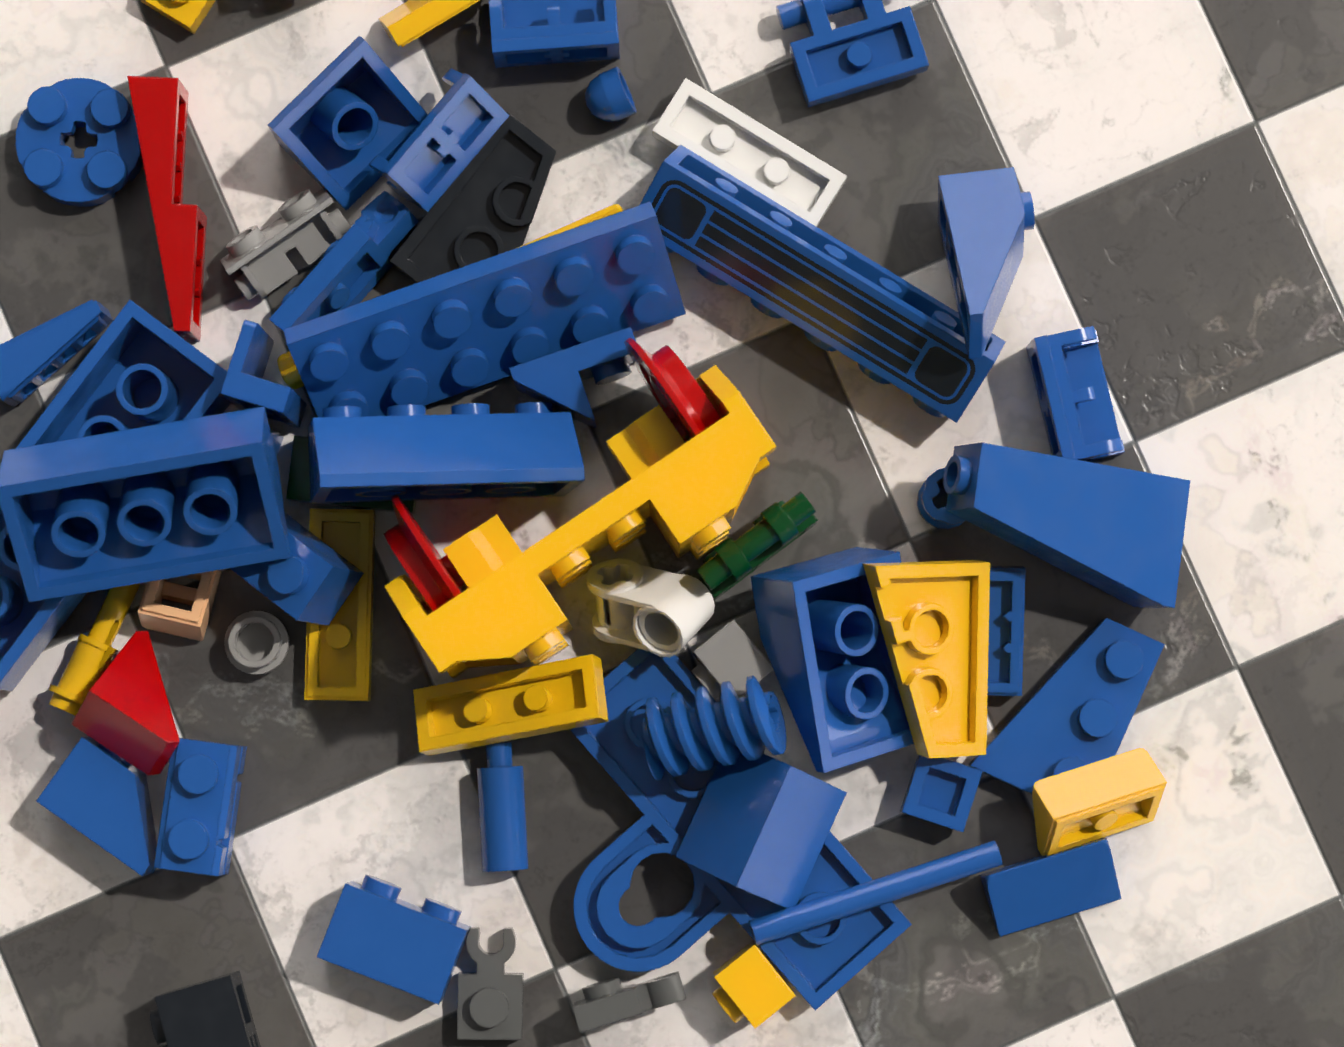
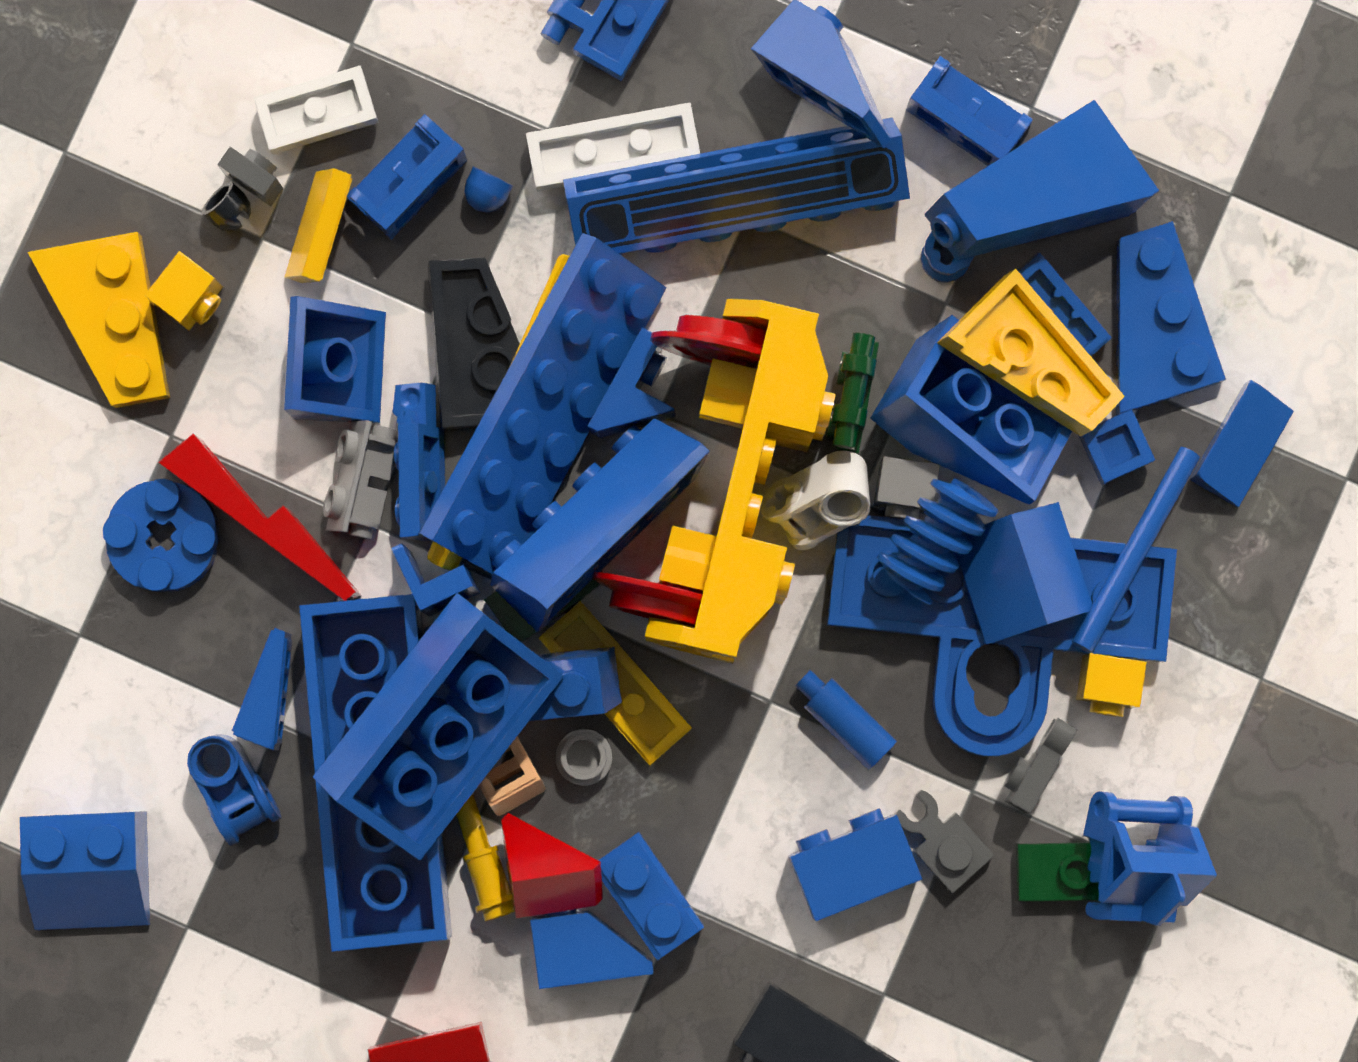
camera: 40 degrees left, 0 degrees up
blue hinge [368,68,509,212] -> none
yellow plate [413,654,609,756] -> none
yellow slope [1032,748,1167,856] -> none

